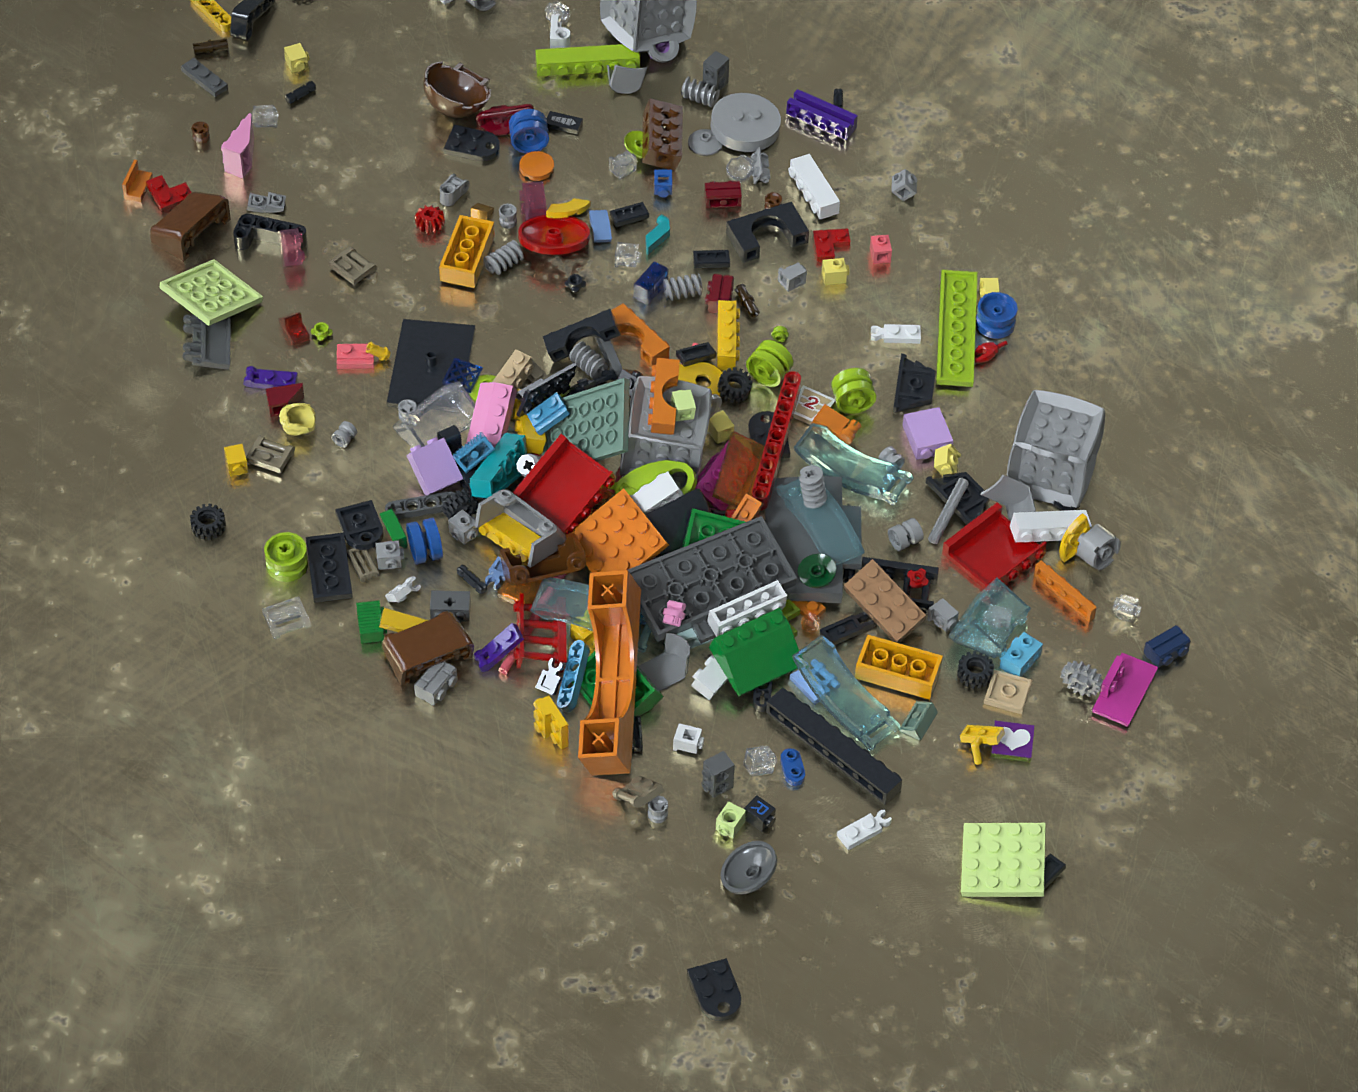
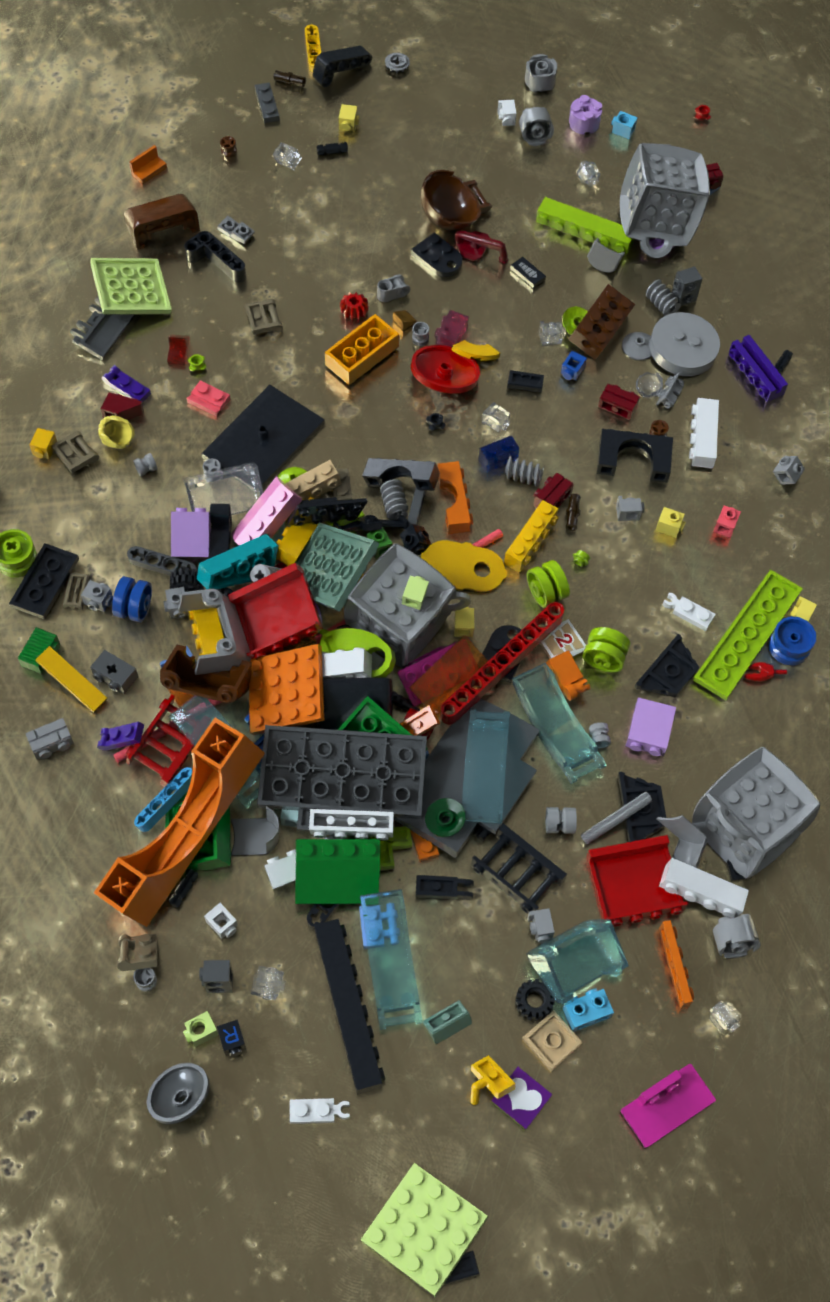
camera: 30 degrees right, 10 degrees up
red plate [146,175,192,212] -> none
bright pink slope [221,113,254,178] -> none
clear pink brick [278,228,305,268] -> none
black plate [335,500,384,550] -> none
yellow pin [366,342,391,361] -> none
green slope [380,509,408,549] -> none
reddish brown windscreen [382,611,474,686] -> none
white plate [385,577,421,603] -> none
clear blue window [442,358,483,393] -> none
dark azure brick [453,432,495,473] -> none
black axle [457,564,487,594] -> none
light grey piece [484,240,524,275] -> none
blue wheel [509,109,549,154] -> none
orange tile [520,151,554,181] -> none
dark azure plate [527,392,570,435] -> none
yellow plate [533,695,569,750] -> none
plate [535,658,565,695] -> none
white plate [550,15,571,49] -> none
medium blue slope [589,210,612,243] -> none
teal piece [645,214,670,255] -> none
orange arch [648,358,680,435] -> none
bright pink piece [663,600,686,627] -> none
black tile [676,342,717,367] -> none
black plate [687,958,741,1021] -> none
black plate [693,250,730,268] -> none
black tyre [717,367,753,403] -> none
blue plate [780,748,805,786] -> none
light grey piece [799,465,827,509] -> none
clear orange plate [801,613,821,633] -> none
red plate [813,228,851,262] -> none
medium nougat brick [844,559,926,643] -> none
light orange brick [855,634,943,700] -> none
red plate [907,568,929,588] -> none
light yellow brick [934,444,961,476] -> none
clear brick [983,605,1012,631] -> none
yellow tile [1059,513,1090,562] -> none
light grey gear [1060,661,1104,697] -> none
dark blue brick [1144,625,1191,668] -> none

